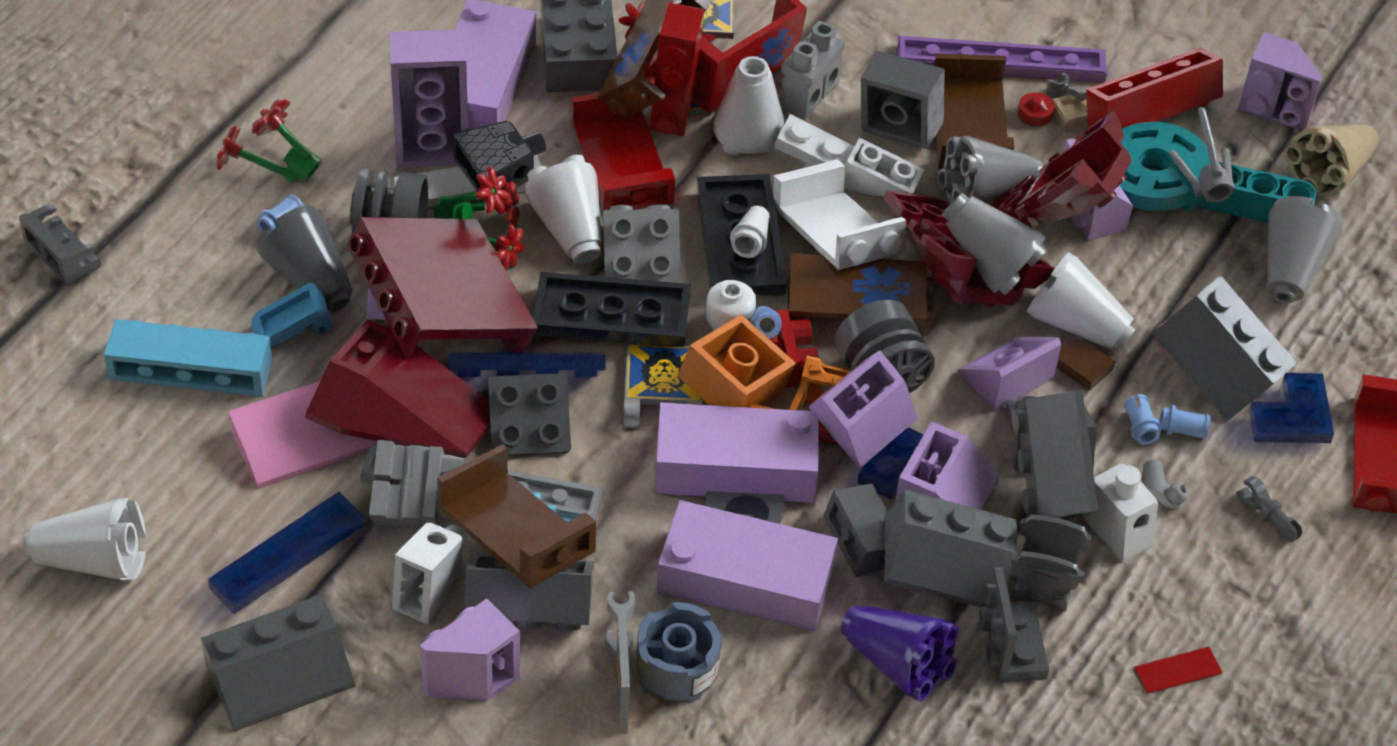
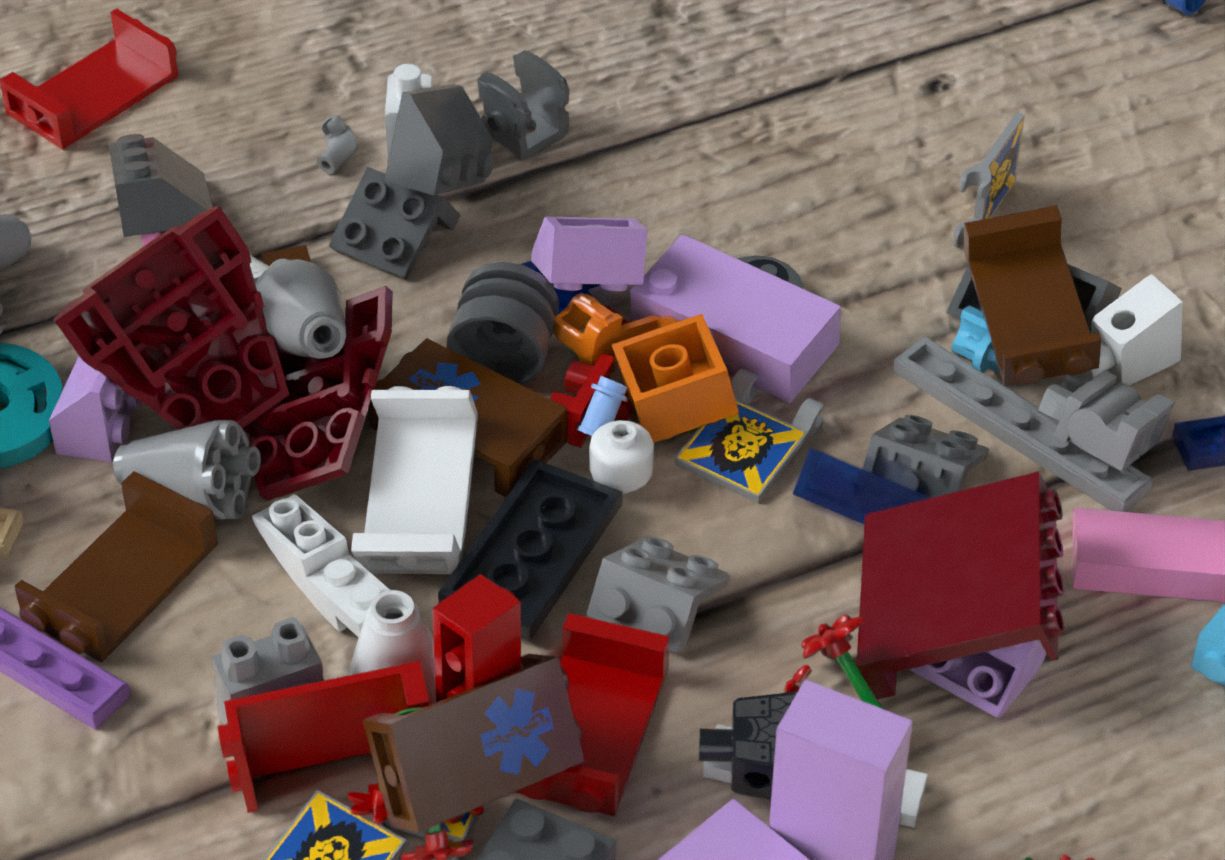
camera: 145 degrees left, 5 degrees down
dark azure piece [252,283,333,348] -> none
dark grey cone [256,205,353,312] -> none
light blue pin [257,194,304,232] -> none
dark red wedge [305,319,491,459] -> none
dark grey wheel [350,168,429,234] -> none
lavender slope [420,599,520,701] -> none
white cone [525,155,602,265] -> none
black plate [533,272,691,348] -> none
sand blue brick [636,602,722,703] -> none
lavender brick [656,500,838,631] -> none
white cone [730,206,770,258] -> none
dark grey hinge [823,484,888,577] -> none
dark purple cone [841,605,959,702] -> none
dark grey brick [861,51,945,149] -> none
dark grey slope [884,490,1017,607] -> none
lavender slope [895,422,1000,510] -> none
lavender slope [958,337,1061,412] -> none
dark grey bracket [979,567,1049,682] -> none
red tile [1018,92,1055,126] -> none
light blue pin [1124,394,1162,445] -> none
red sticker [1134,646,1223,694] -> none
light blue pin [1159,405,1210,439] -> none
dark grey piece [1236,476,1303,542] -> none
clear blue plate [1249,372,1334,444] -> none

